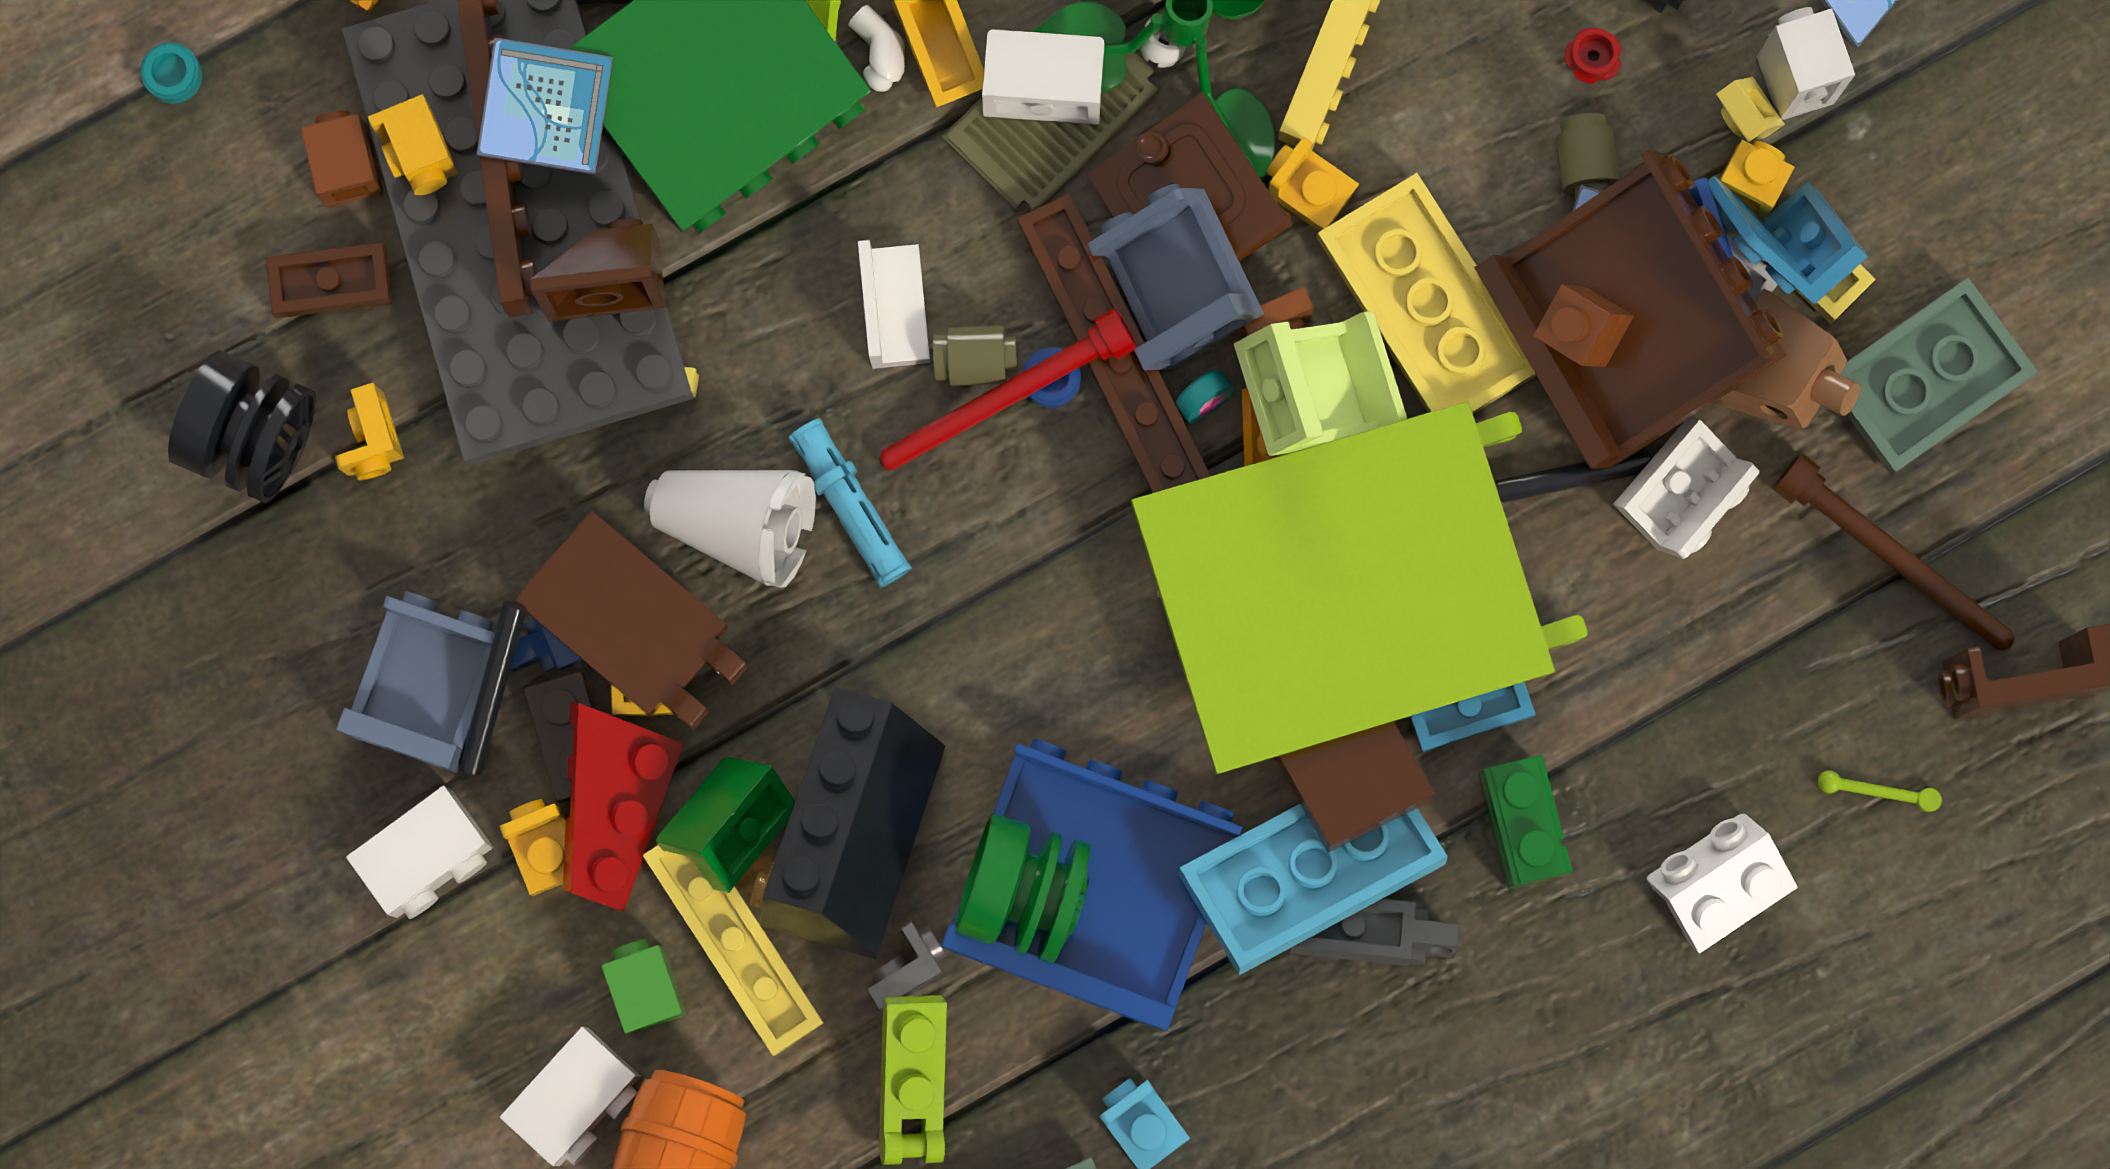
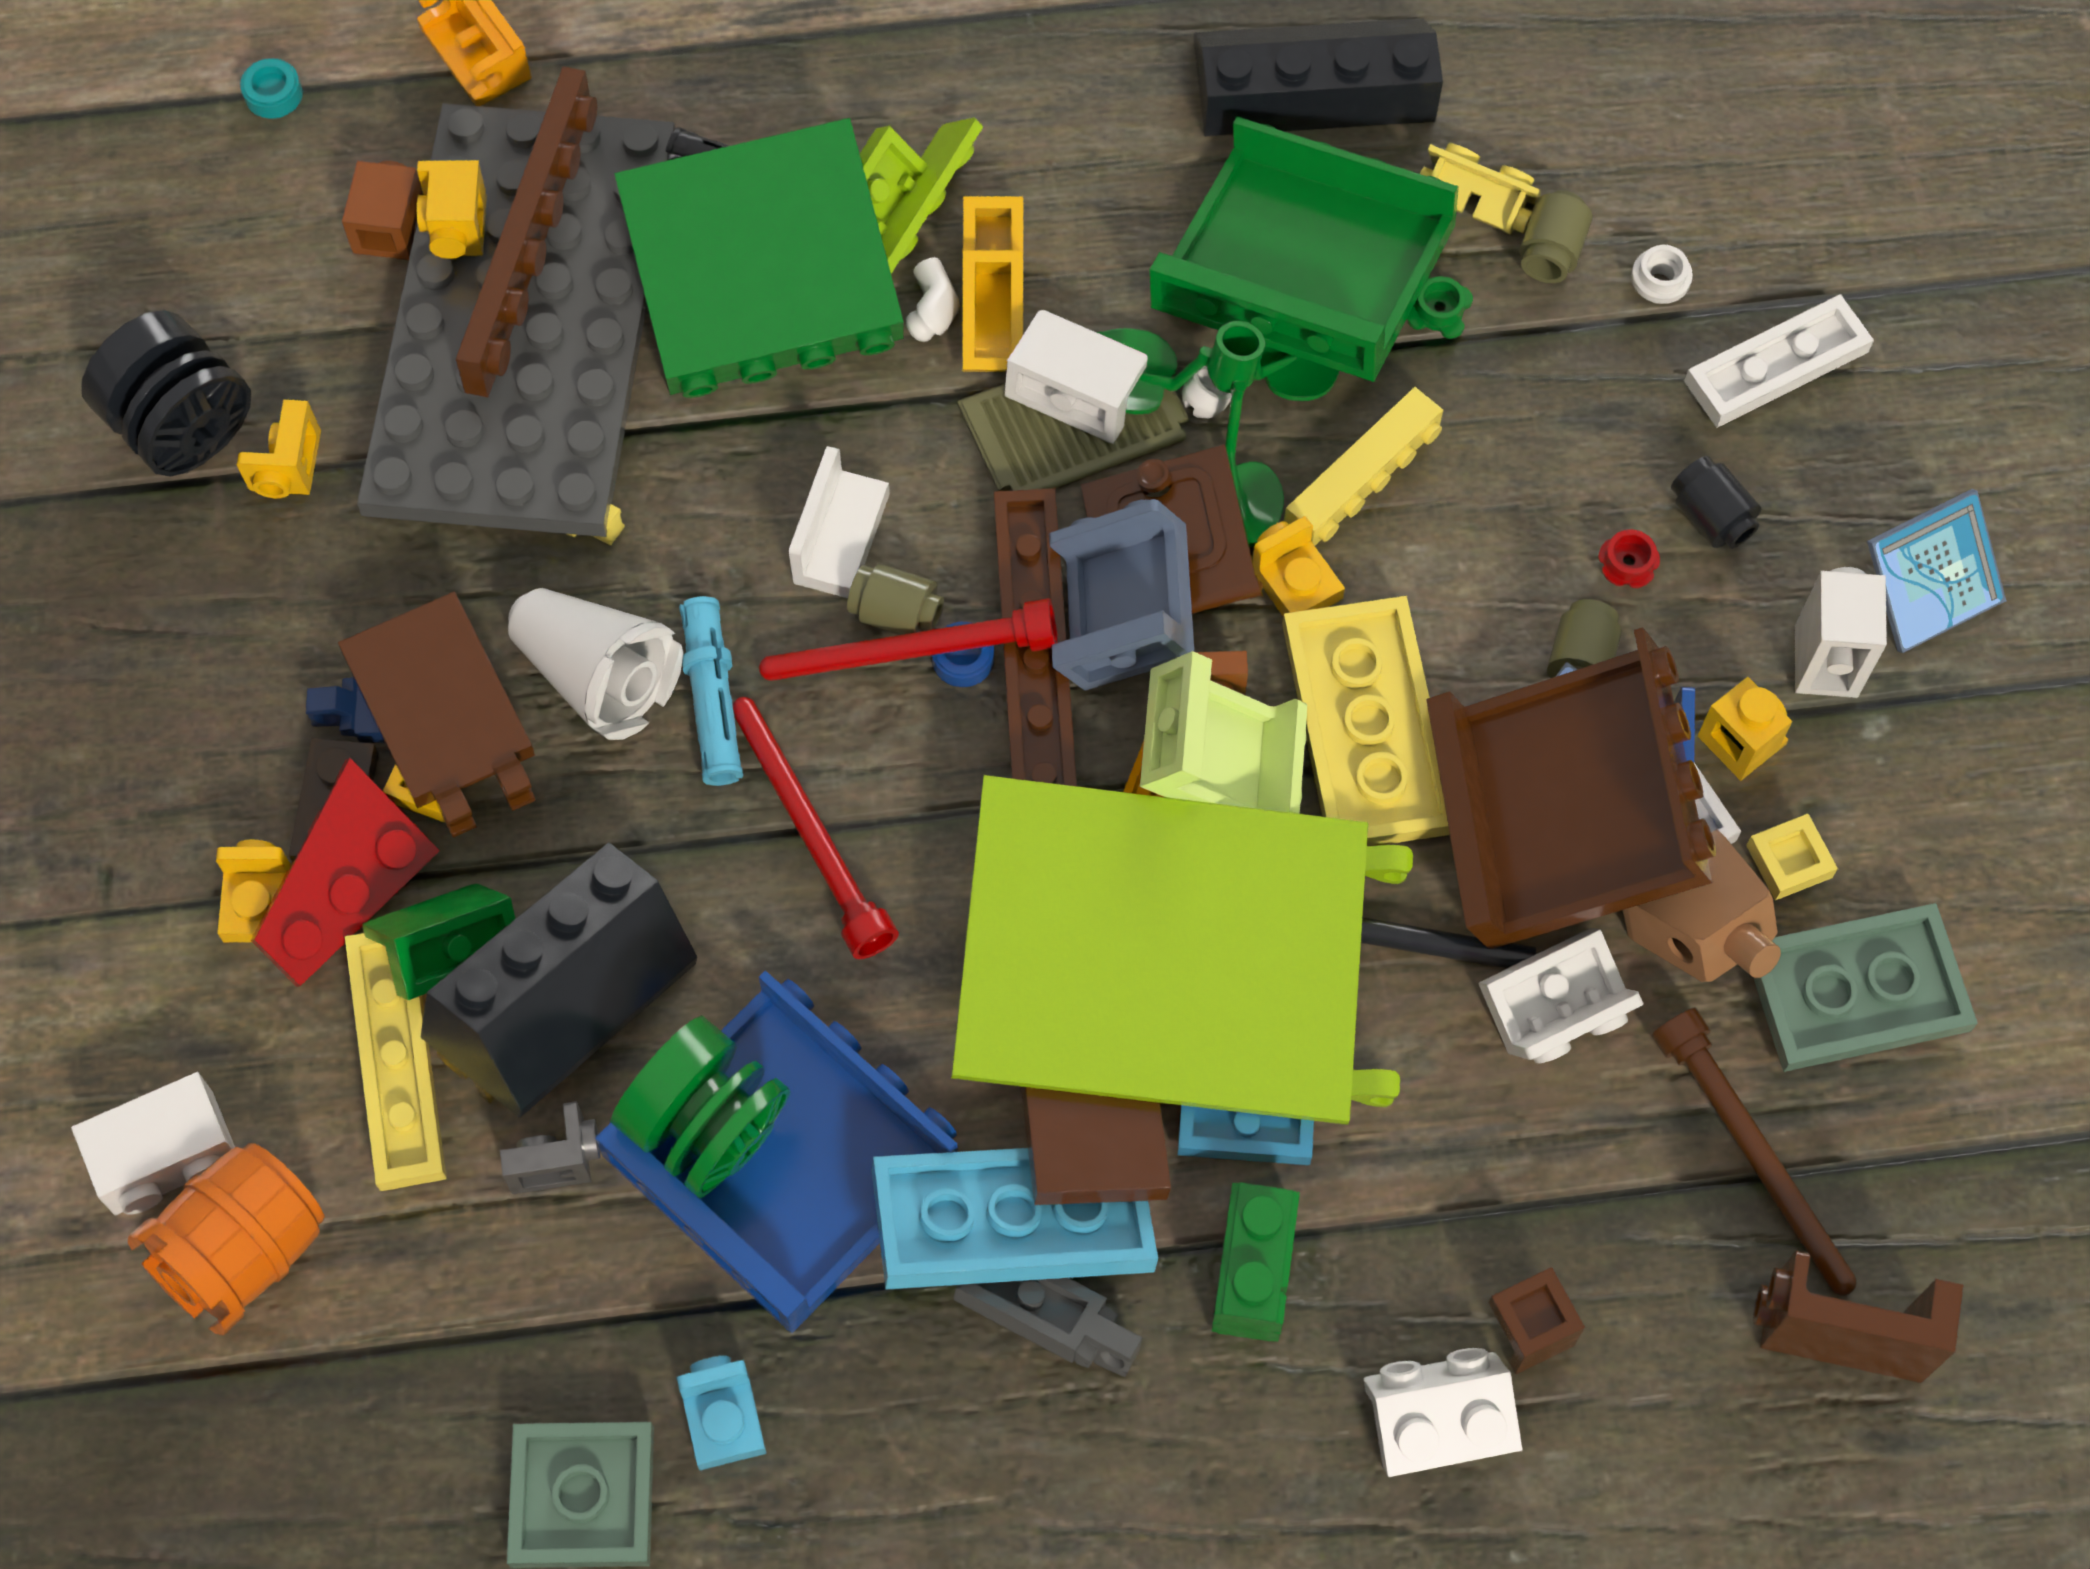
camera: 20 degrees right, 15 degrees down
reddish brown plate [266,242,393,319] -> none
sand blue panel [336,591,495,774] -> none
white brick [346,785,494,919] -> none
black bar [459,601,527,775] -> none
piece [477,37,613,175] -> none
reddish brown slope [530,218,666,322] -> none
bright green brick [601,939,687,1035] -> none
lime plate [879,995,947,1165] -> none
teal tile [1176,370,1235,424] -> none
dark orange brick [1533,284,1634,367] -> none
dark azure bracket [1708,176,1868,304] -> none
light yellow plate [1716,77,1785,142] -> none
lime hinge [1818,770,1942,812] -> none
none -> red piece [732,697,899,959]
none -> reddish brown panel [1488,1267,1585,1374]

